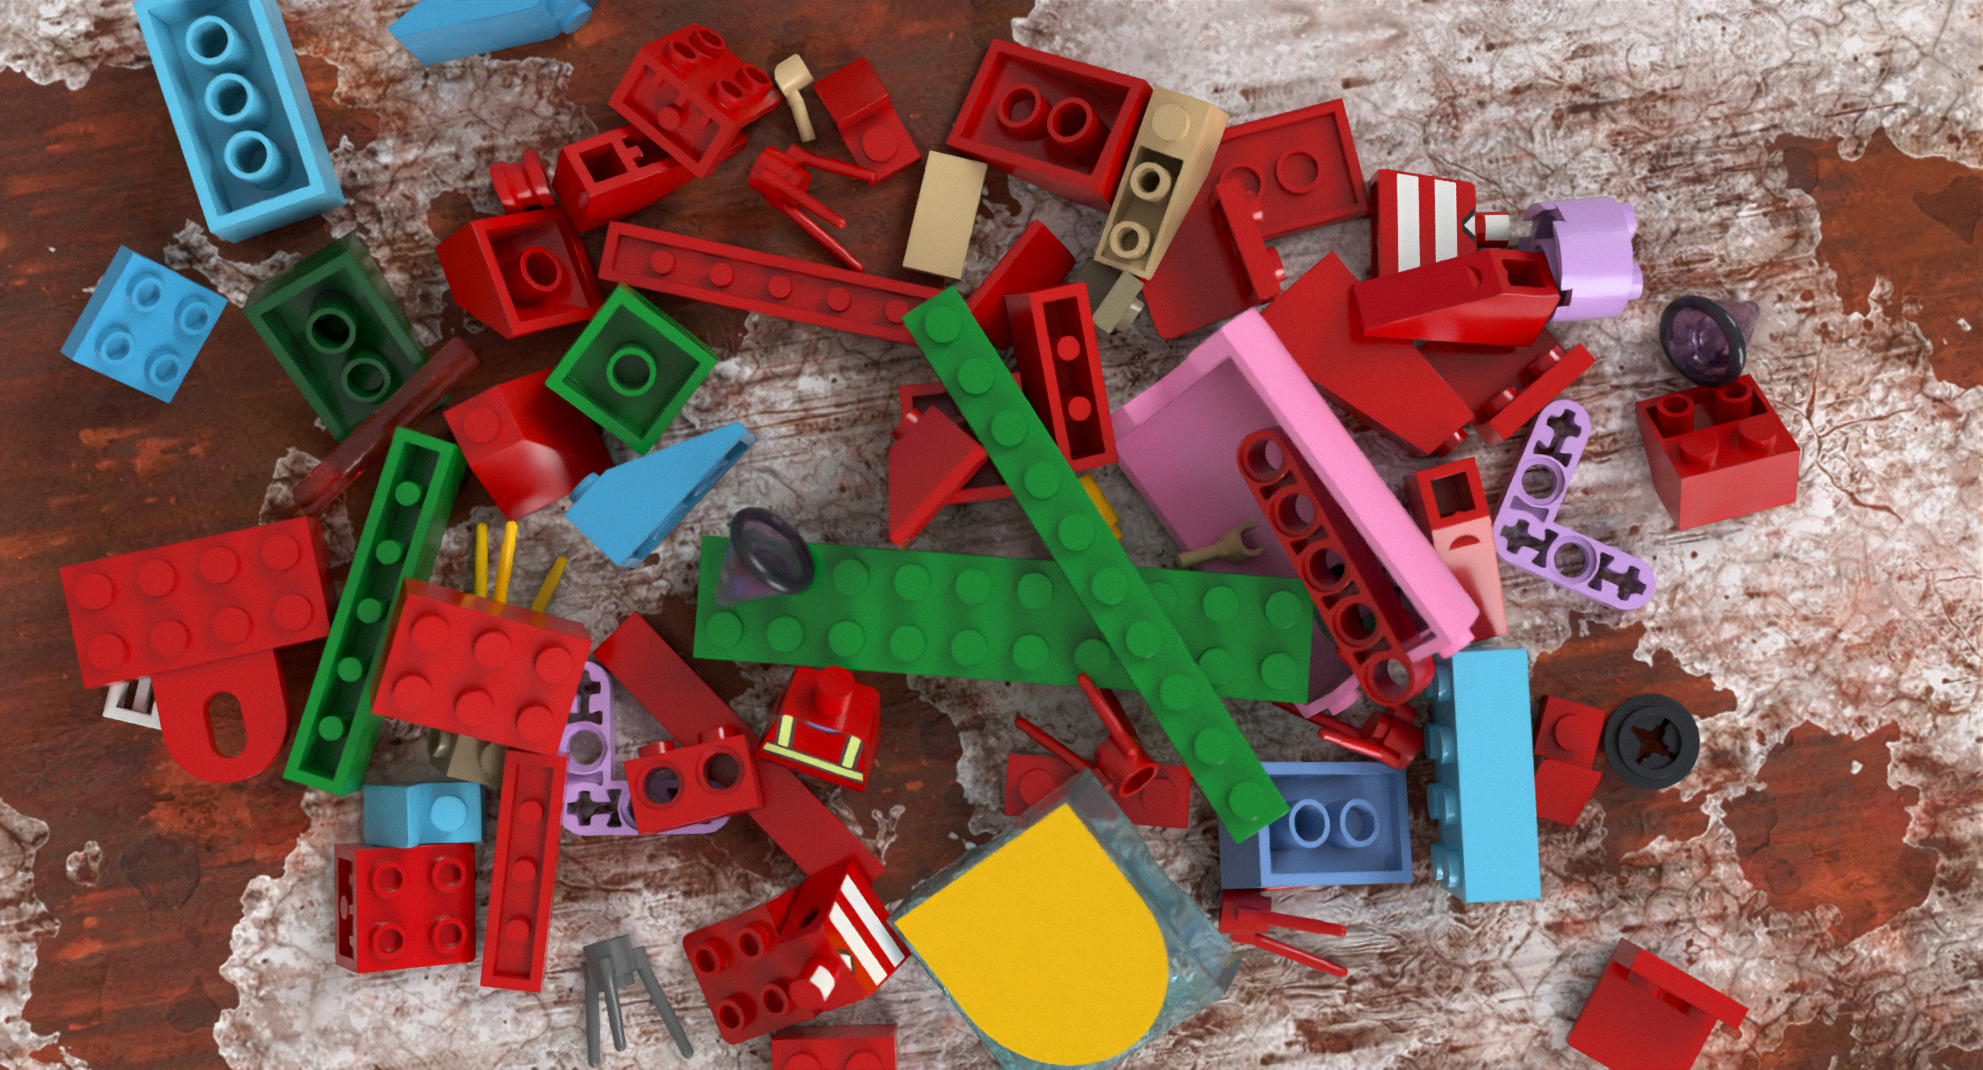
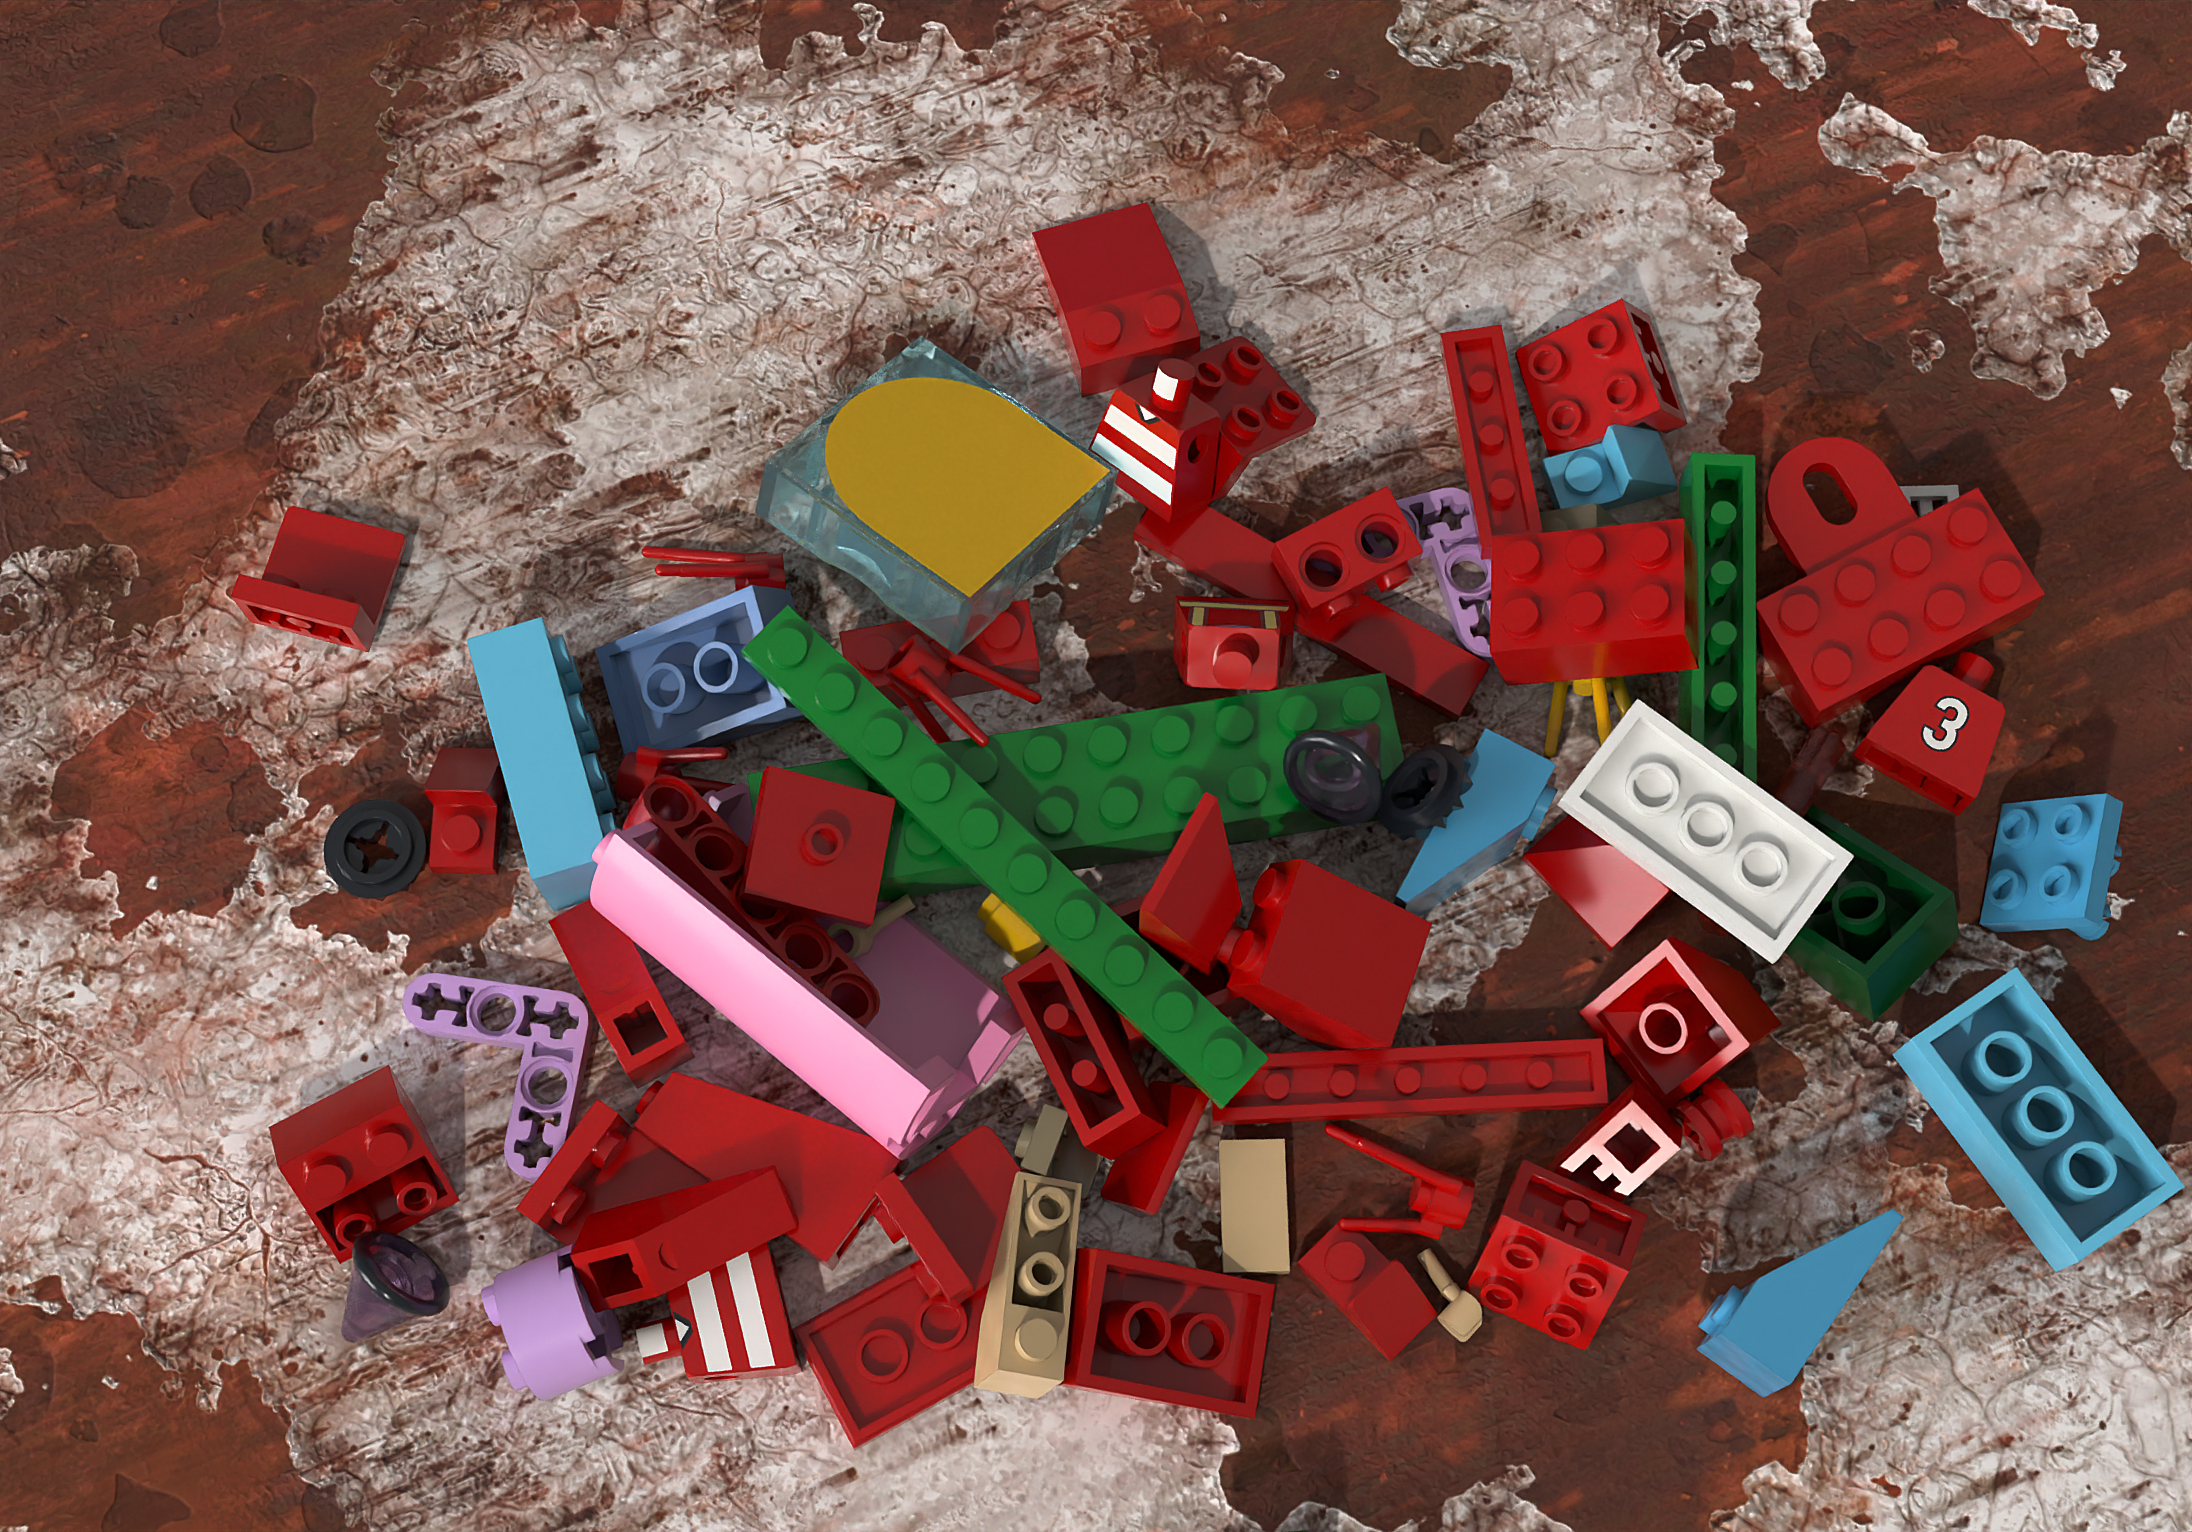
camera: 170 degrees right, 15 degrees down
green brick [544,280,718,456] -> none
dark grey plant [580,934,694,1068] -> none
none -> red plate [738,765,896,929]
none -> red slope [1227,858,1432,1050]
none -> black gear [1378,744,1473,841]
none -> white plate [1557,699,1854,964]
none -> red torso [1852,652,2006,816]

